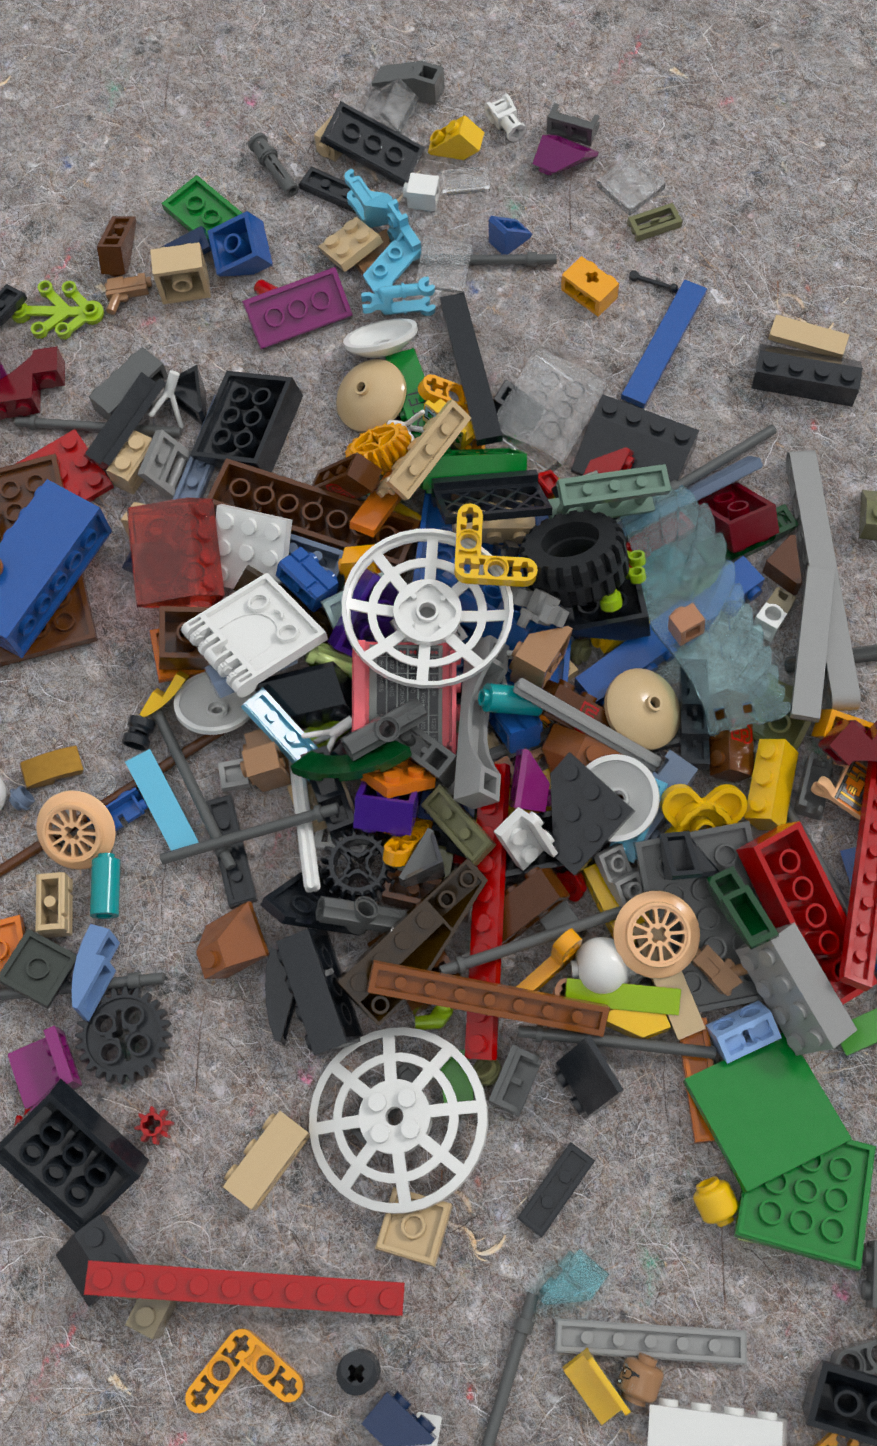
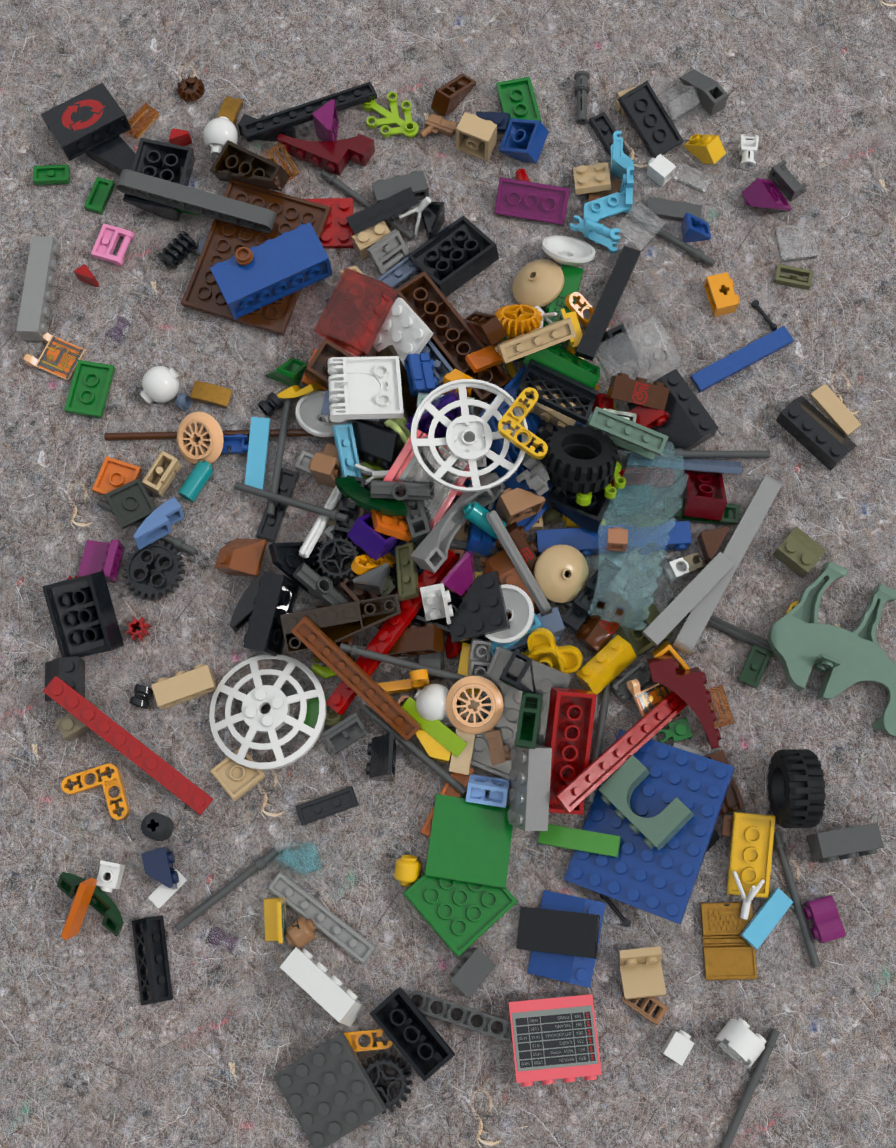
camera: 30 degrees right, 5 degrees up
none -> black wheel [129,684,153,709]
none -> green slope [264,357,308,386]
none -> reddish brown brick [606,373,670,411]
none -> dark grey tile [646,197,702,221]

